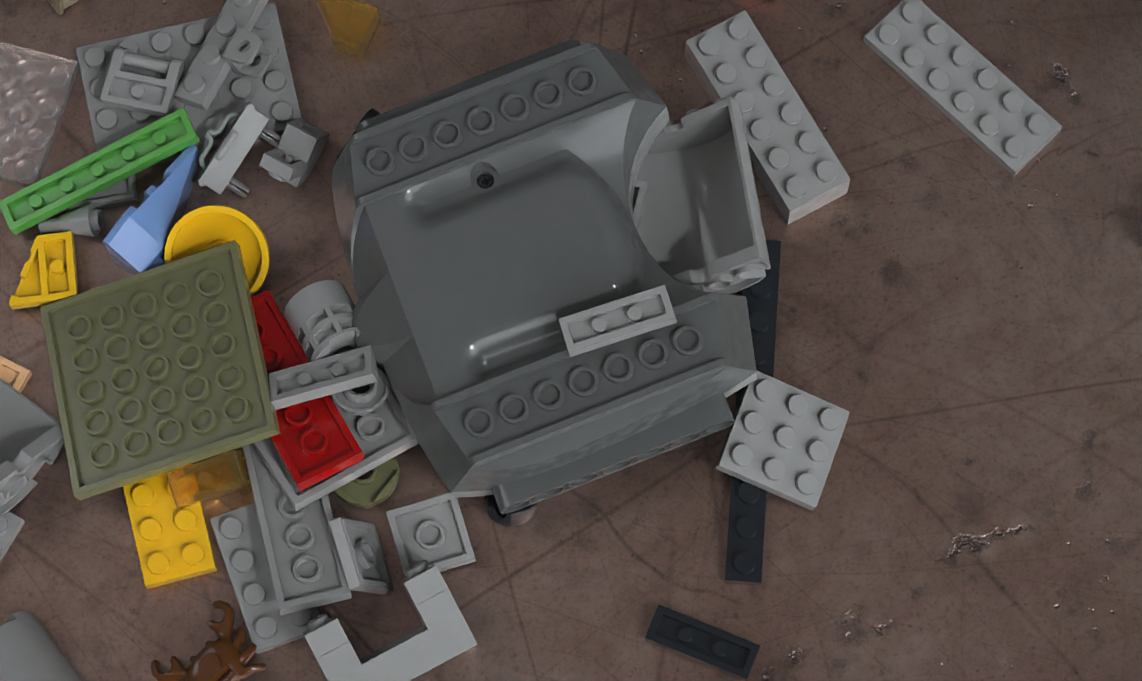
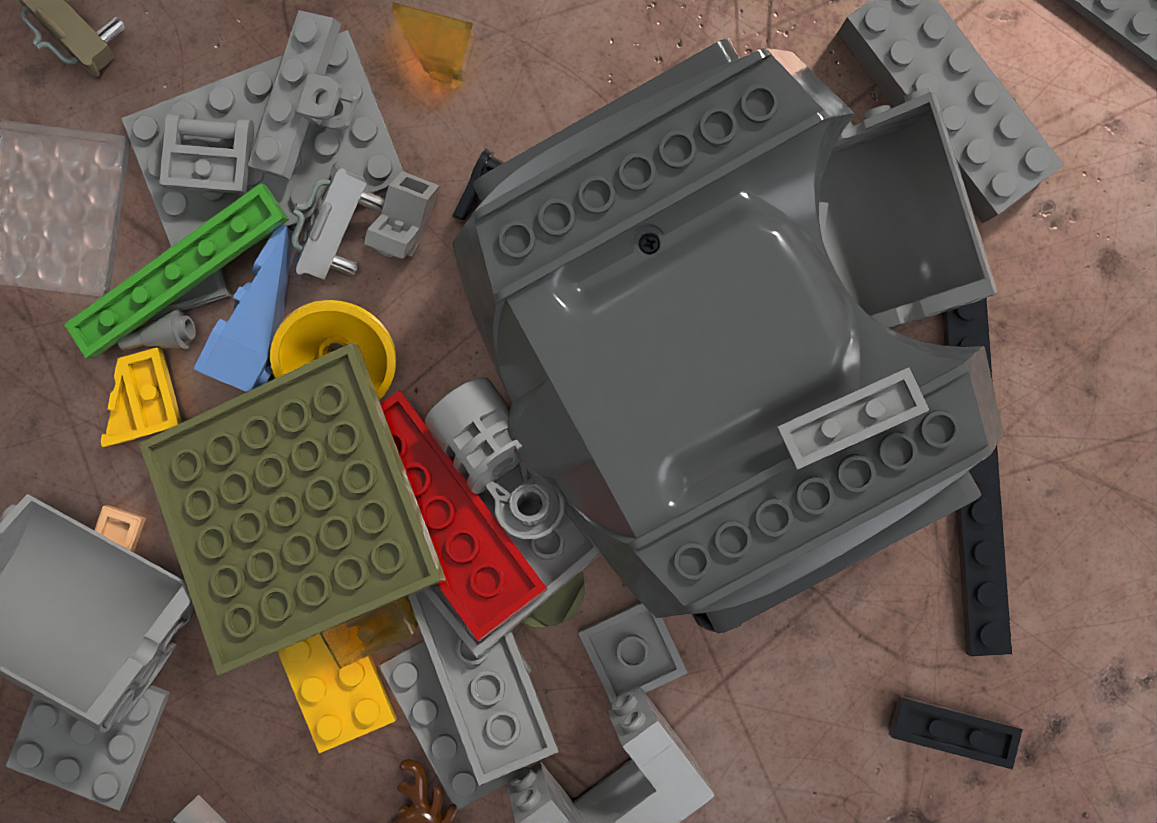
camera: 10 degrees left, 15 degrees up
light grey plate [269,345,378,410] -> none
light grey tile [329,517,394,595] -> none
light grey plate [715,371,850,511] -> none

